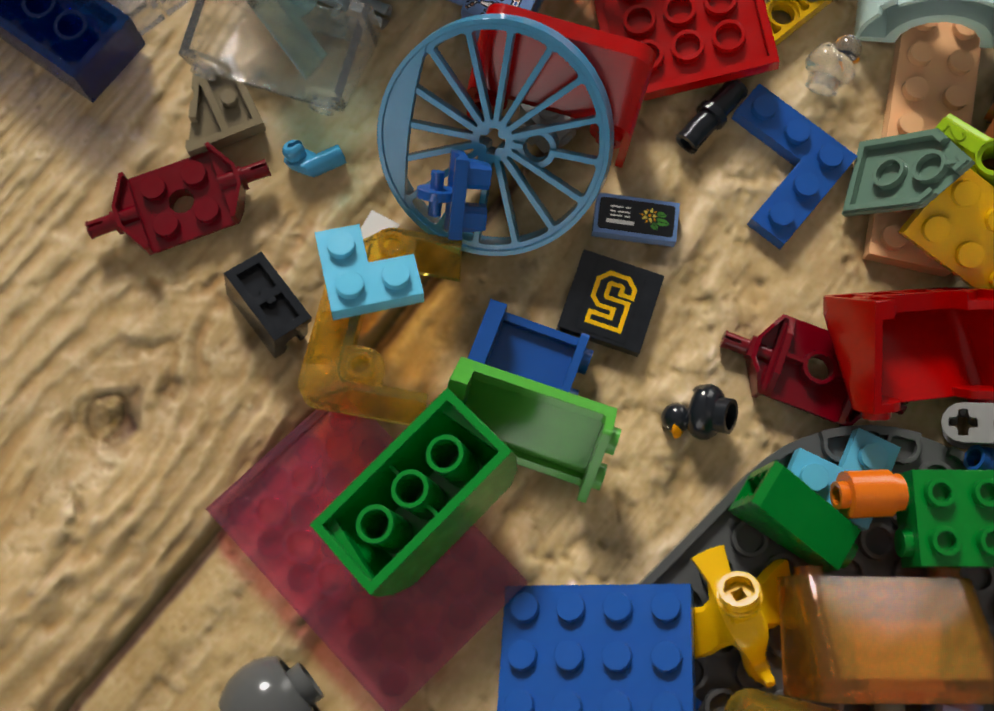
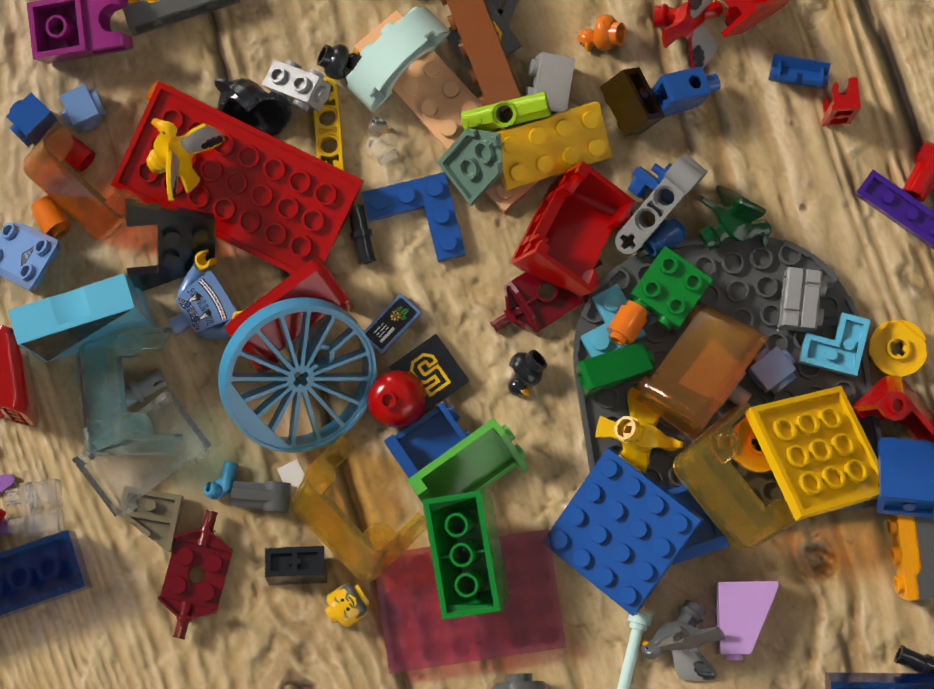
camera: 45 degrees left, 5 degrees up
medium azure plate [314,224,424,320] -> none
blue hips [416,150,492,240] -> none
none -> dark grey piece [231,481,291,513]
none -> yellow head [324,583,370,627]
none -> red cylinder [367,370,427,428]

